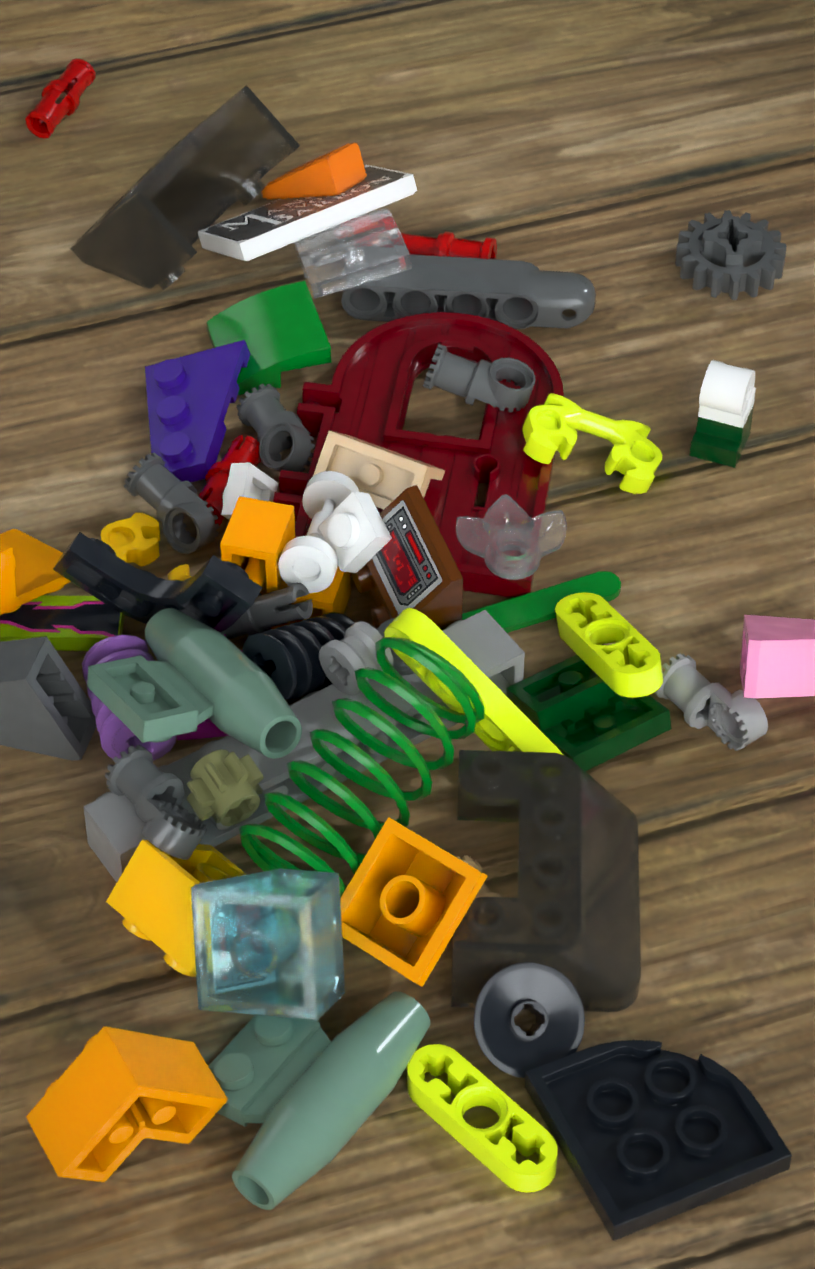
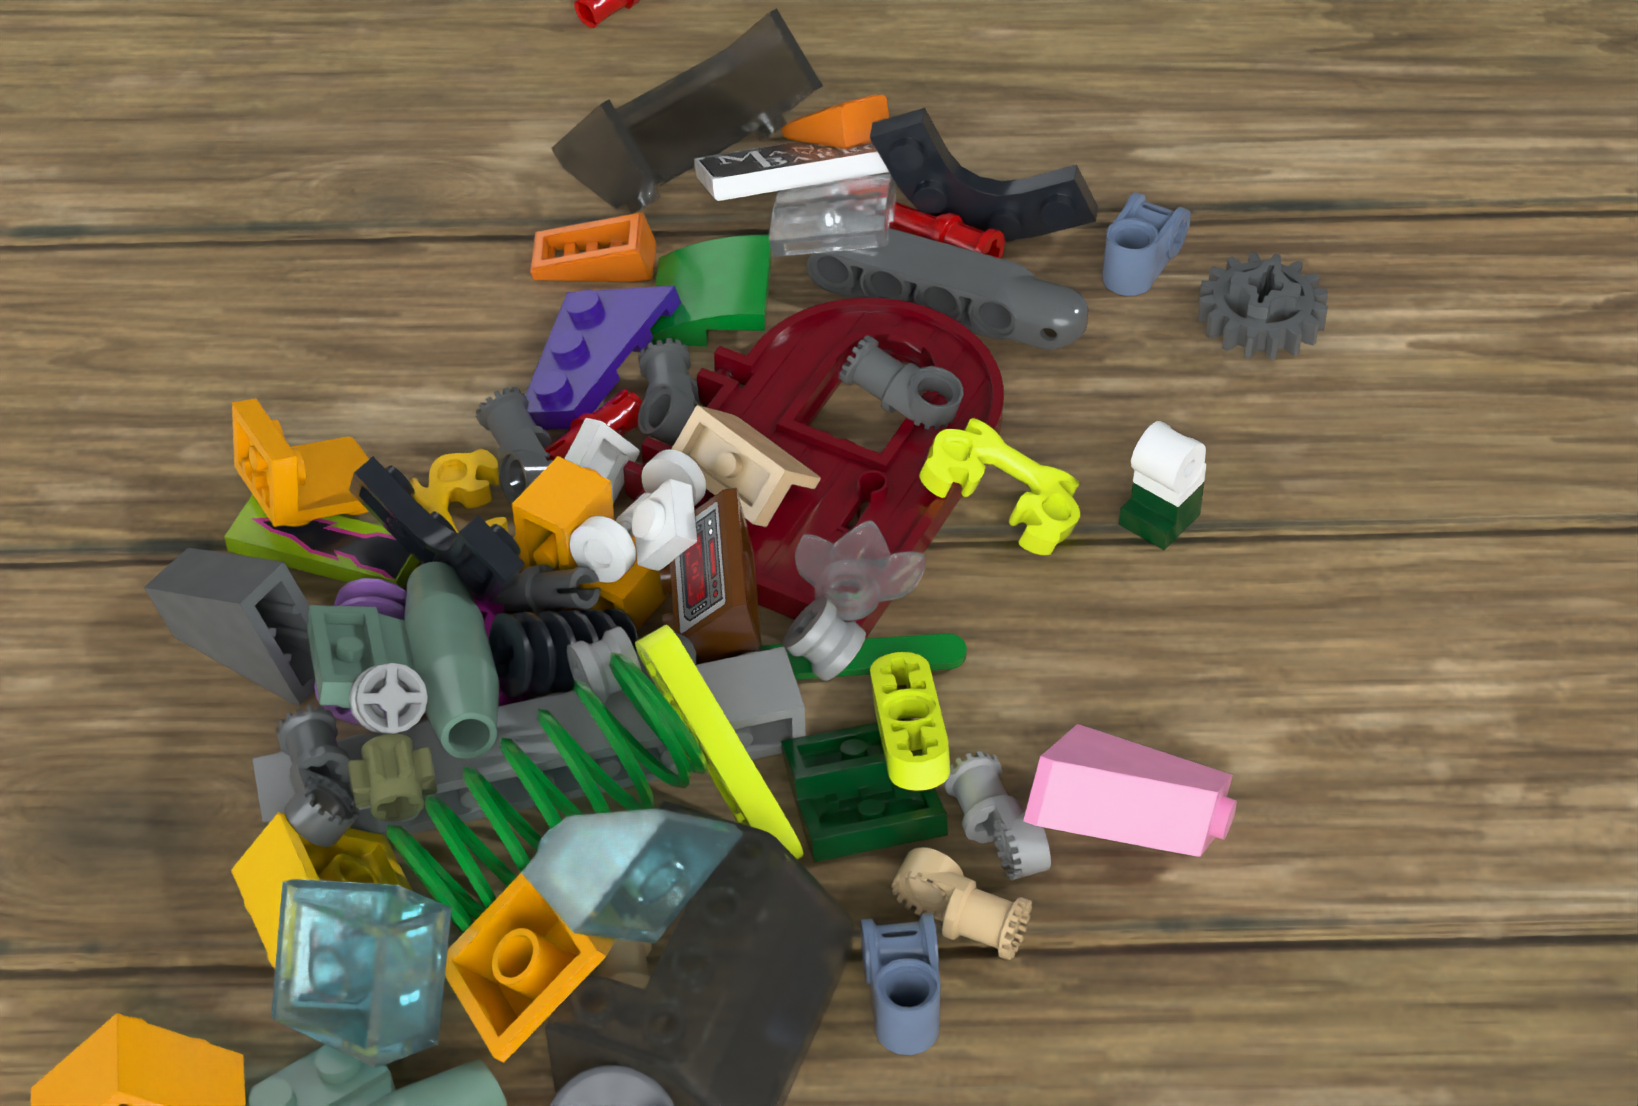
camera: 20 degrees right, 0 degrees up
none -> light grey wheel [349,663,428,734]
none -> clear light blue slope [522,808,743,944]
none -> orange slope [530,212,656,282]
none -> light grey wheel [782,597,866,681]
none -> sand blue piece [860,913,941,1055]
none -> black plate [870,108,1098,242]
none -> tan connector [891,847,1032,960]
none -> sand blue piece [1102,192,1191,296]

